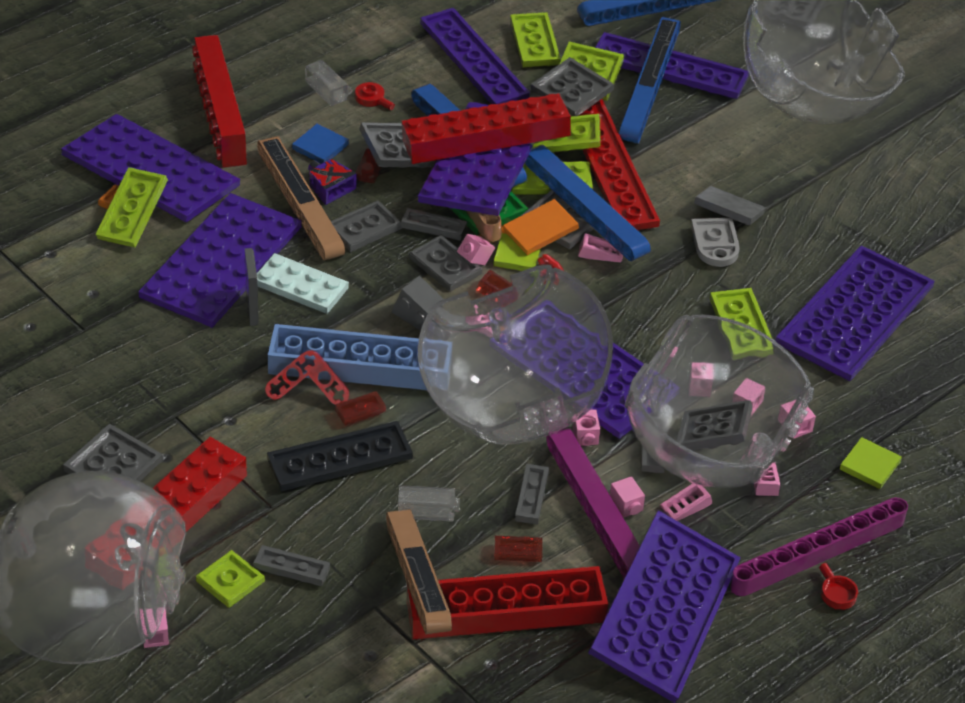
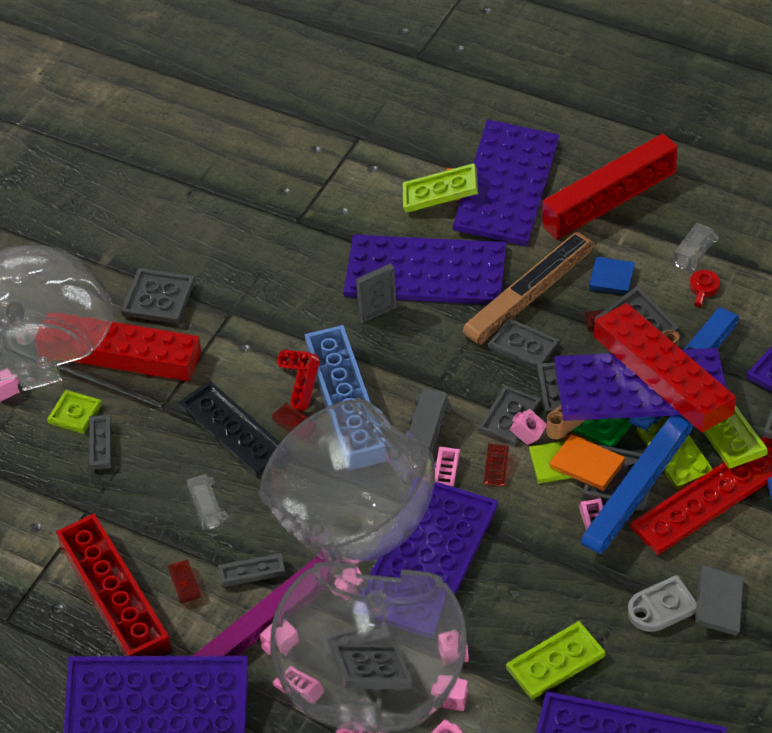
camera: 75 degrees right, 5 degrees up
light aqua plate [257,253,349,314] -> none
torso [308,160,356,205] -> none
medium nougat beam [386,509,452,634] -> none
red arm [537,254,566,280] -> none

